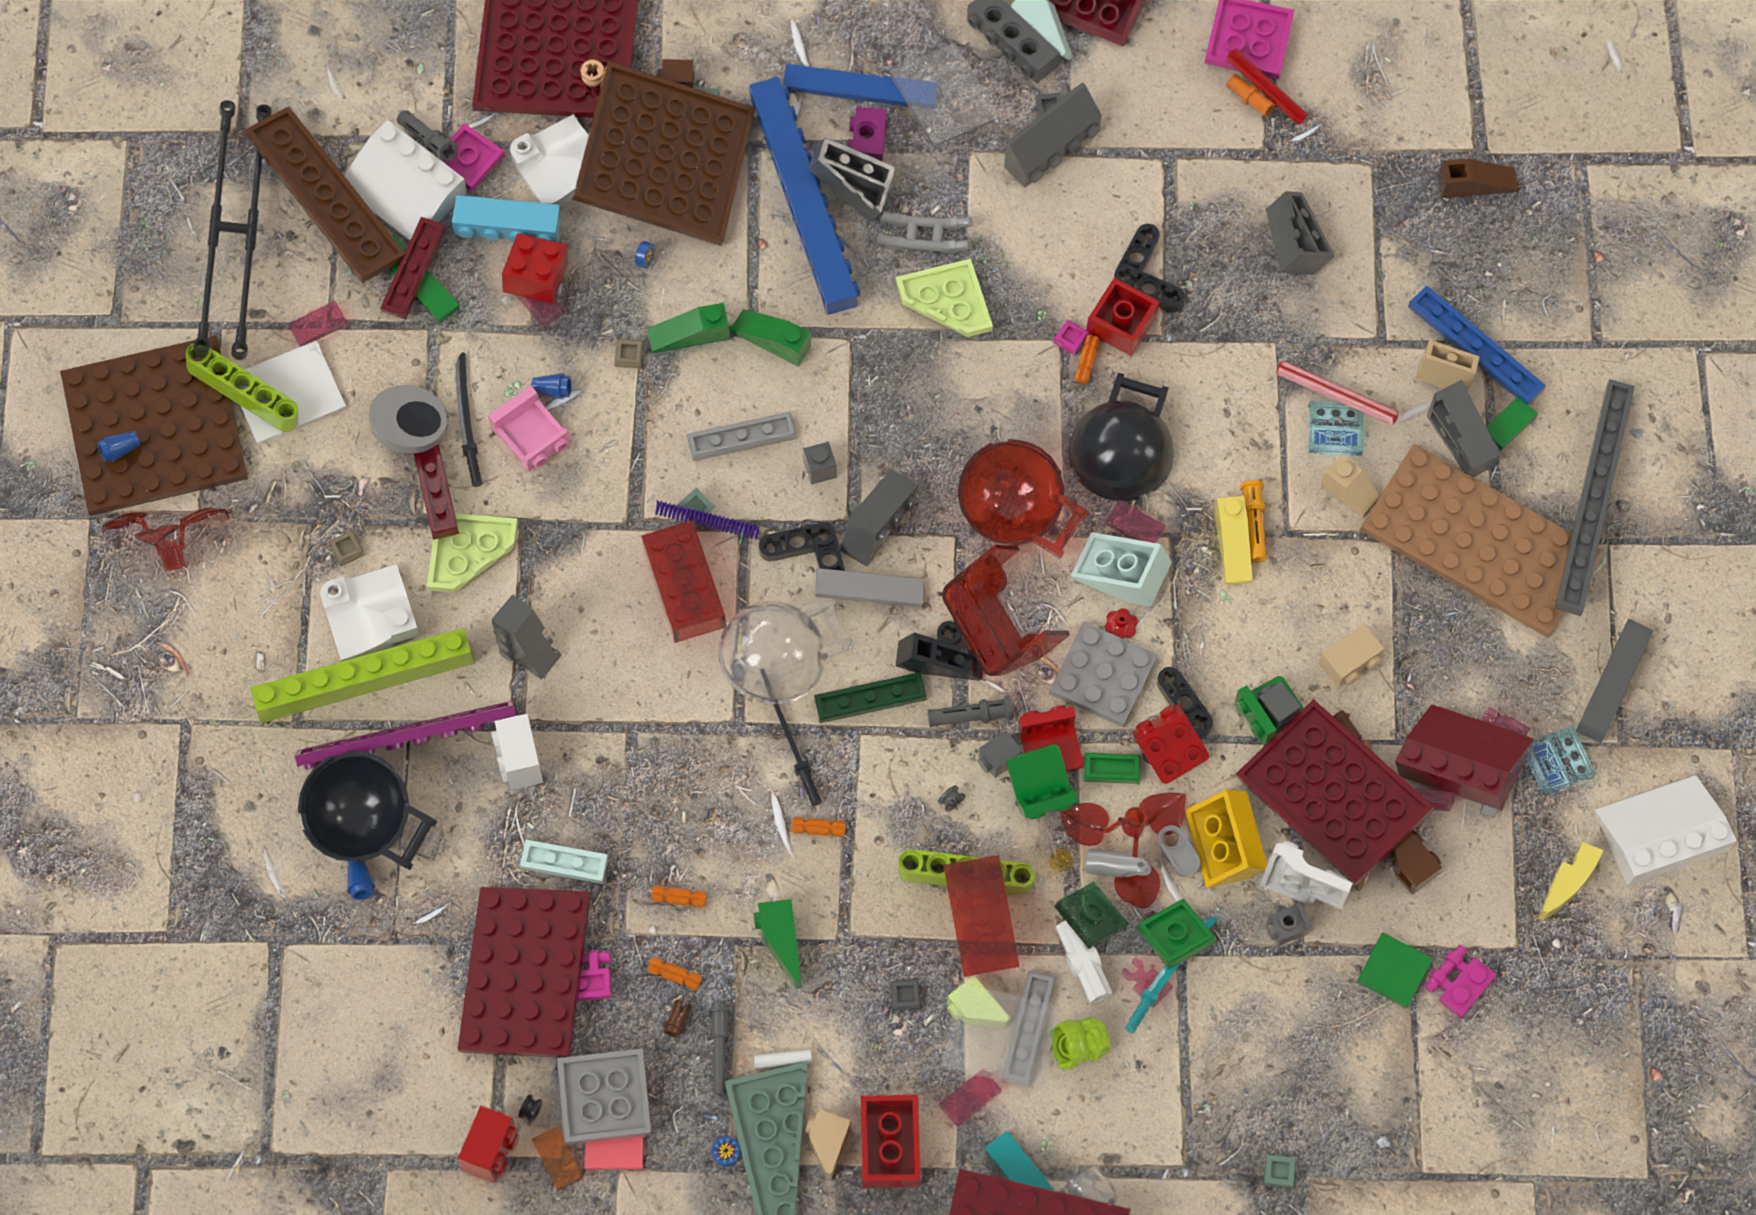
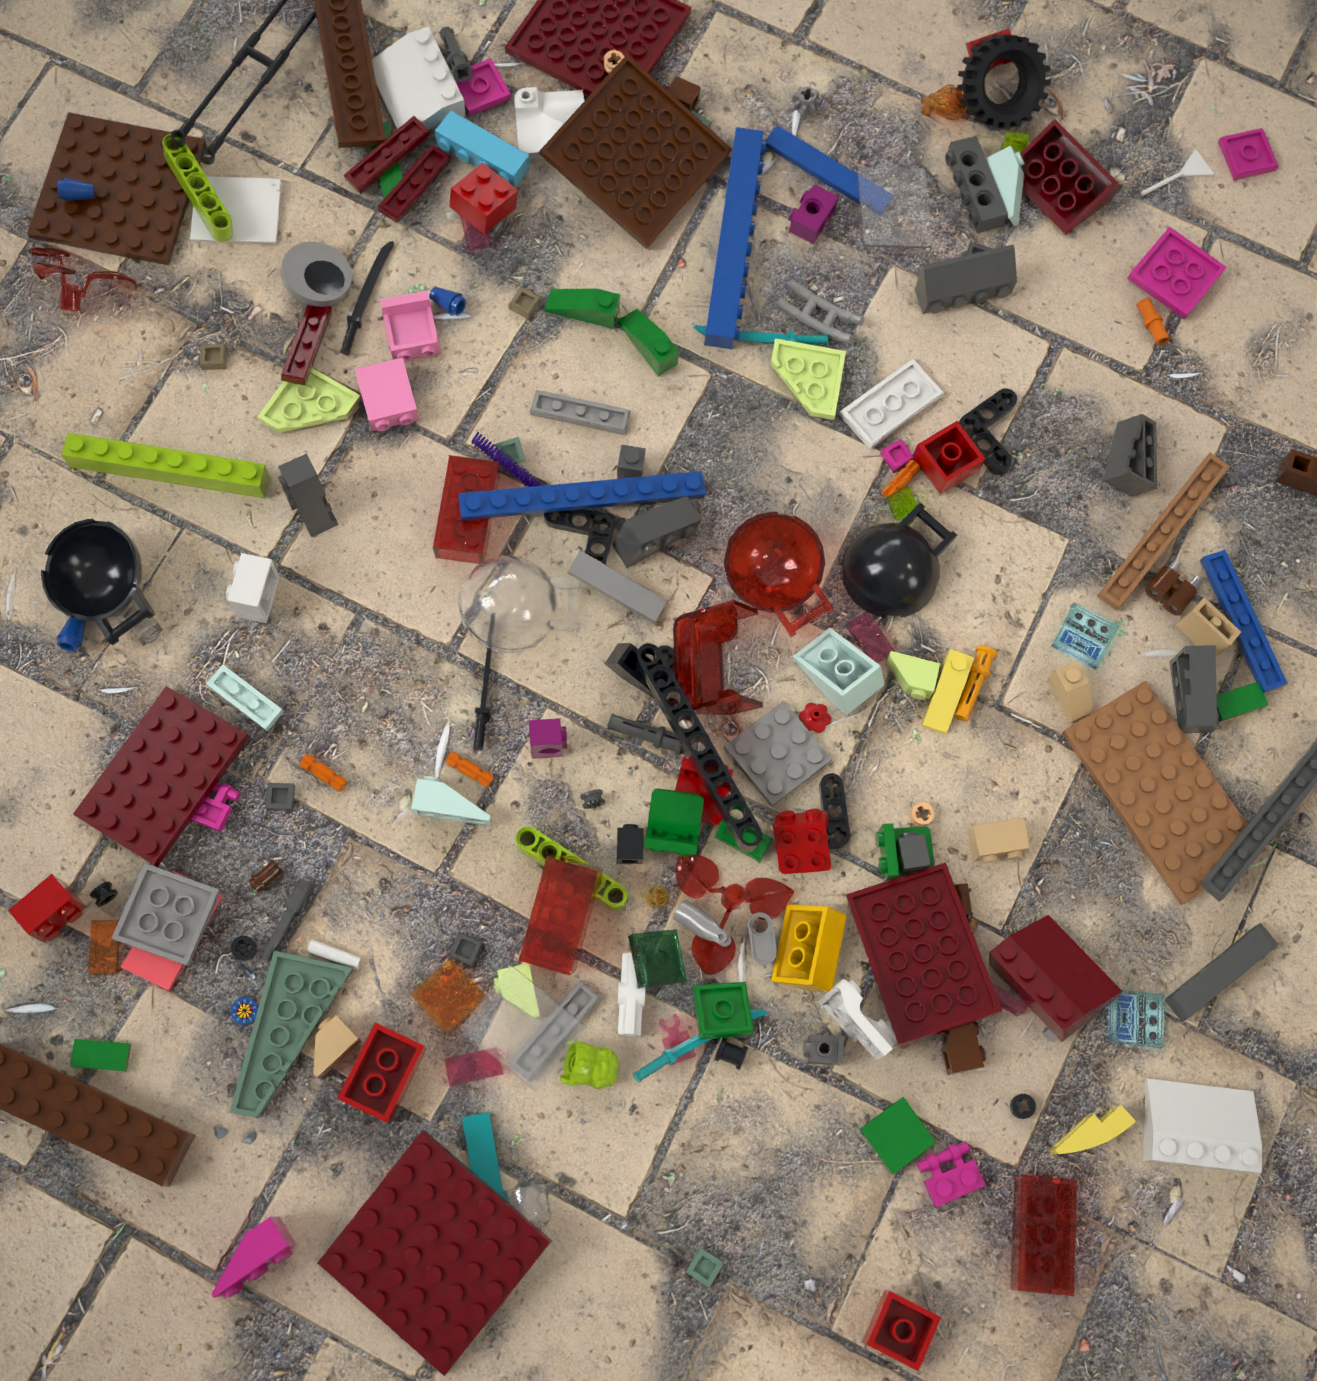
camera: 20 degrees right, 5 degrees up
clear pink tile [288,301,348,347] -> none
magenta plate [295,700,516,770] -> none
white slope [320,564,420,662] -> none
blue tile [635,241,655,269] -> none
orange axle [648,957,702,990] -> none
green slope [753,899,801,989] -> none
dark grey wedge [808,137,896,222] -> none
dark green tile [814,672,927,723] -> none
dark grey brick [978,730,1022,778] -> none
red axle [1226,48,1308,125] -> none
axle [1277,361,1399,425] -> none
clear pink plate [1481,707,1531,736] -> none
none -> black bush [231,936,257,961]
none -> dark grey tile [265,783,295,811]
none -> bright pink panel [355,357,419,431]
none -> dark red tile [378,144,451,223]
none -> clear orange plate [410,957,487,1035]
none -> light aqua slope [411,776,492,826]
none -> blue plate [458,471,706,521]
none -> magenta brick [529,718,567,759]
none -> black brick [616,824,644,864]
none -> black beam [636,643,763,852]
none -> teal sword [694,325,828,344]
none -> black bush [714,1038,748,1070]
none -> light grey gear [792,86,821,116]
none -> white tile [839,359,944,450]
none -> red brick [862,1290,941,1371]
none -> clear neon green tile [886,486,917,520]
none -> yellowish green slope [886,651,940,700]
none -> light nougat bush [909,802,935,827]
none -> black bush [1010,1094,1036,1119]
none -> clear red brick [1010,1174,1077,1296]
none -> medium nougat plate [1097,452,1230,611]
none -> reddish brown piece [1145,560,1201,615]

